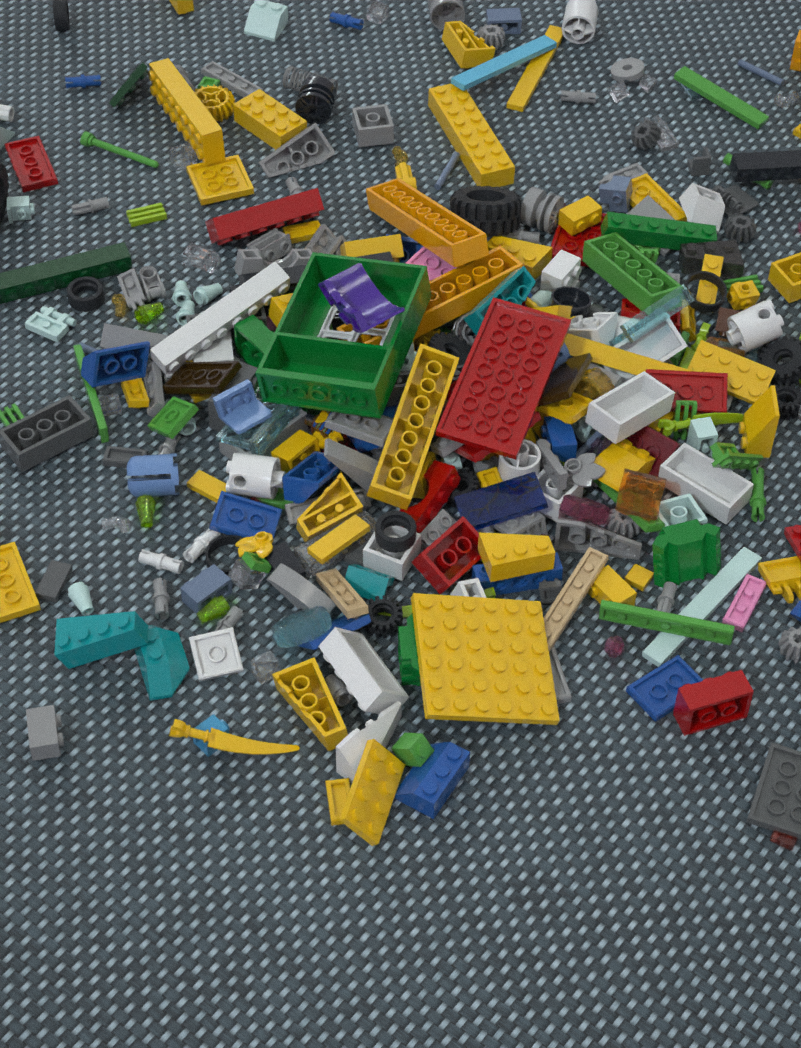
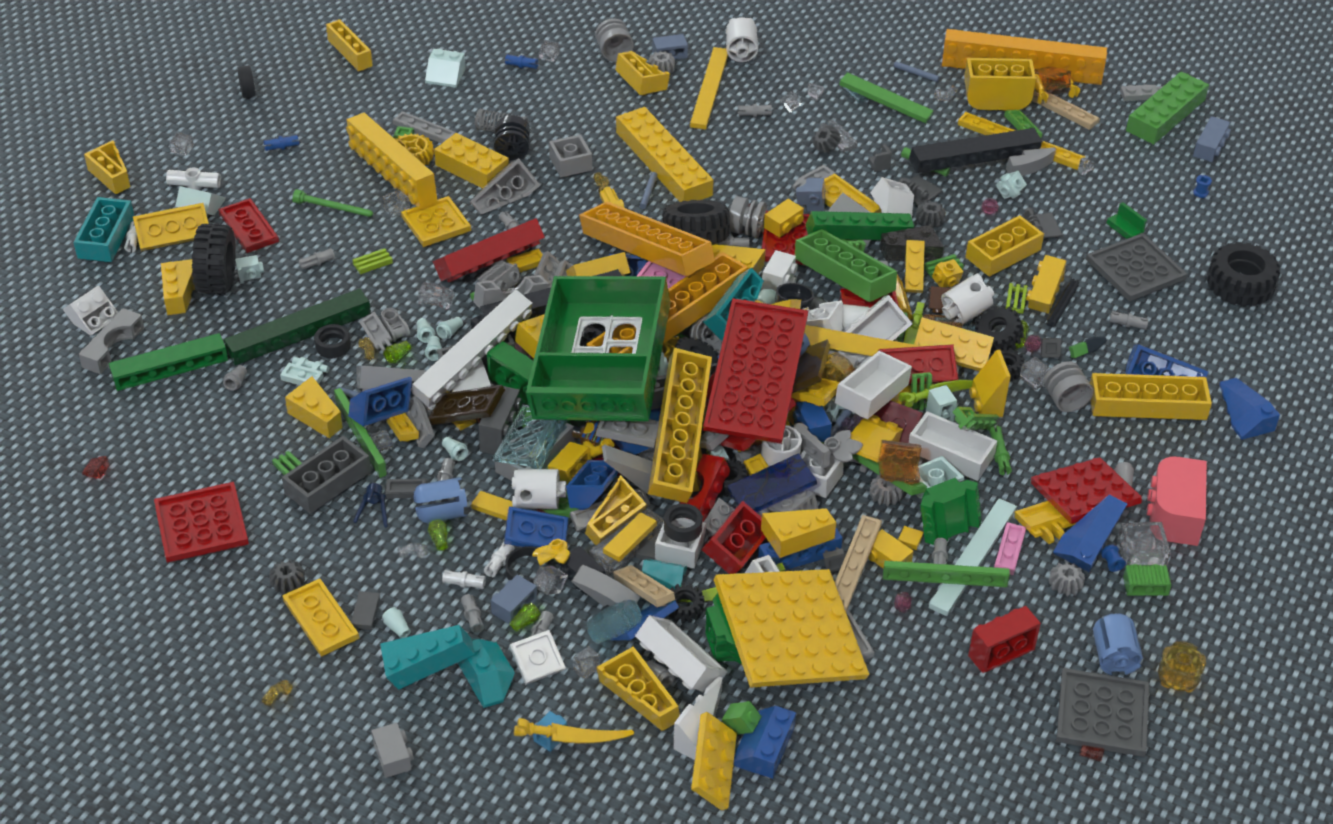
camera: 10 degrees left, 5 degrees down
dark green plate [109,60,148,107] -> none
bright green tile [147,396,199,439] -> none
medium blue bracket [212,379,272,434] -> none
bright green tile [242,552,271,573] -> none
dark purple panel [318,263,405,333] -> none
yellow tile [326,778,350,826] -> none
medium azure tile [451,35,557,91] -> none
light grey wedge [554,517,642,560] -> none
clear pink brick [559,494,610,525] -> none
clear light blue fence [609,284,695,347] -> none
light grey tile [610,58,645,82] -> none
blue tile [626,655,703,722] -> none
black tyre [683,271,727,313] -> none
none -> yellow wedge [285,376,343,439]
none -> dark blue plant [353,483,388,528]

